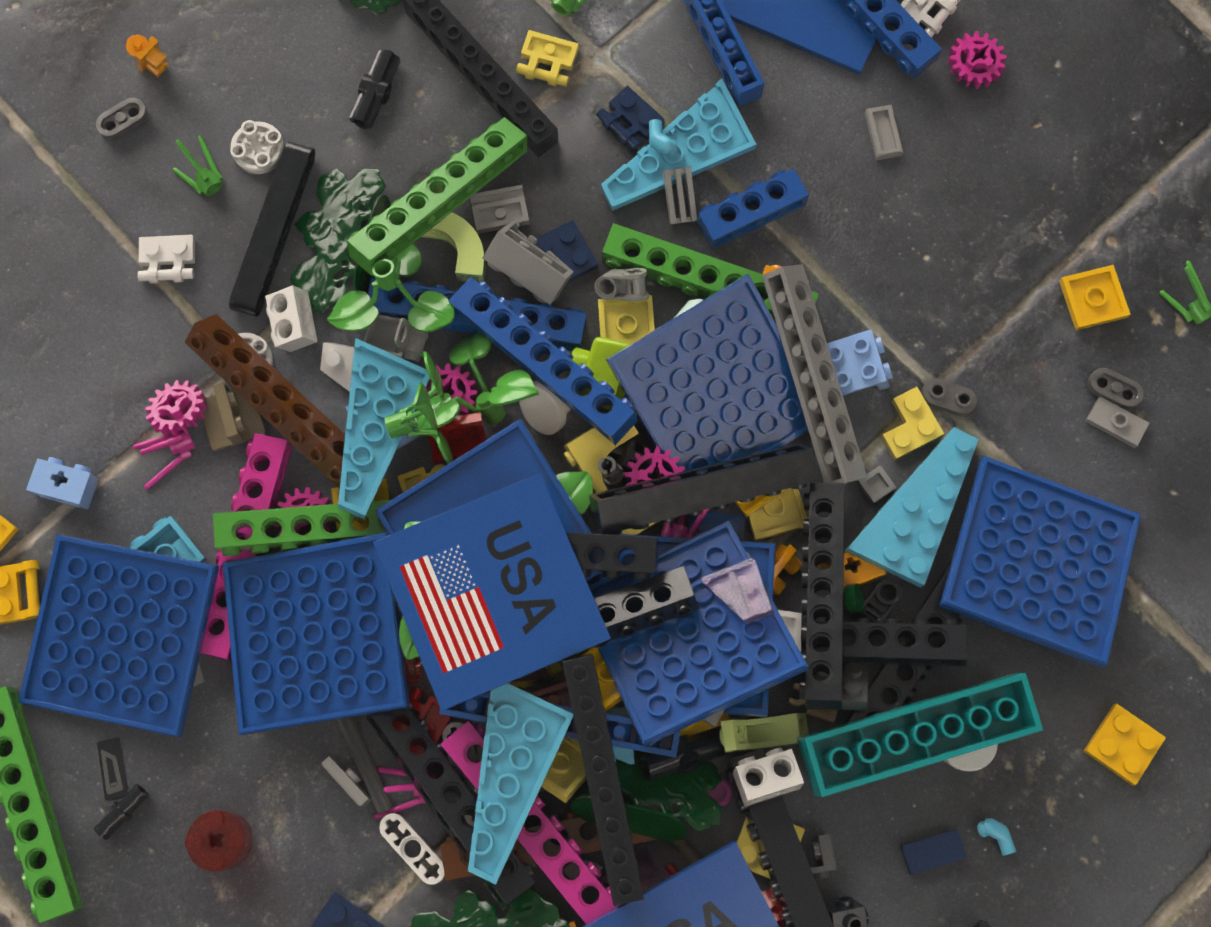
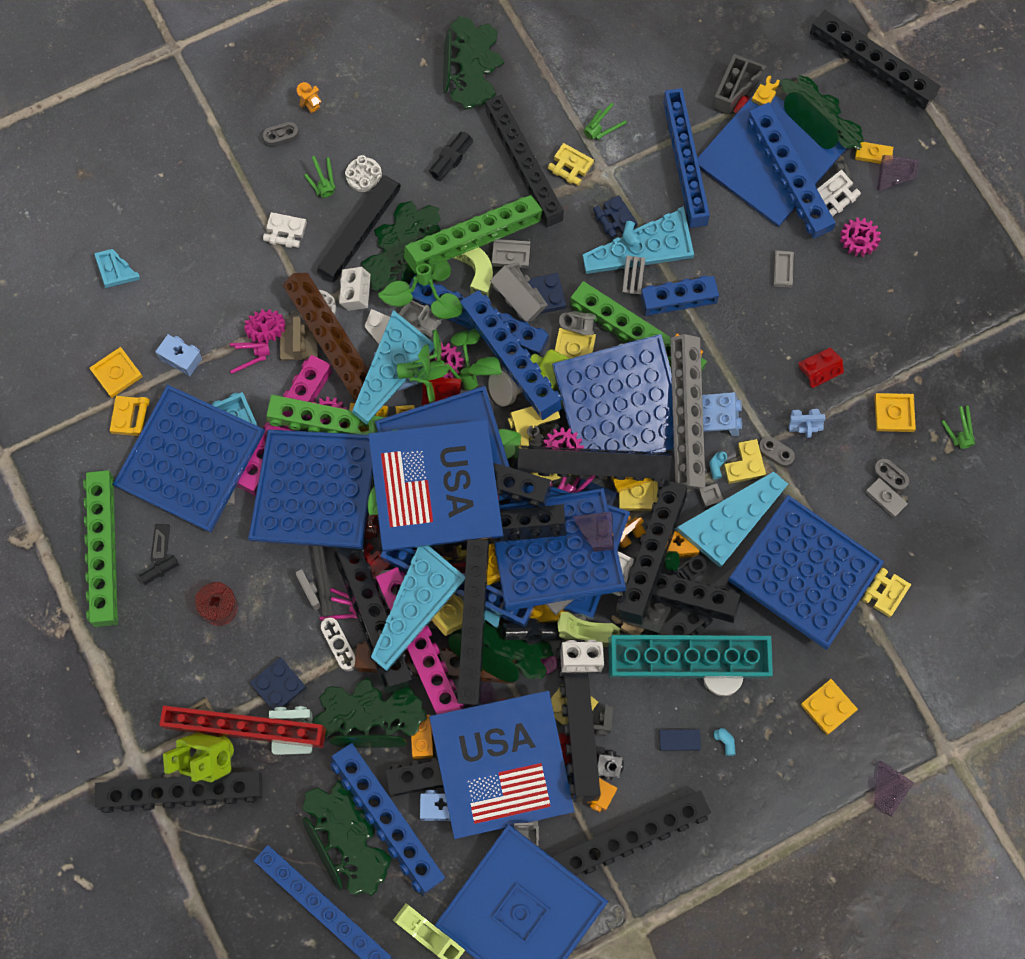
camera: 15 degrees right, 5 degrees down
none -> medium azure arm [709,451,727,479]
none -> light blue hips [788,409,826,438]
none -> red bracket [798,347,844,388]
none -> light yellow plate [862,568,911,618]

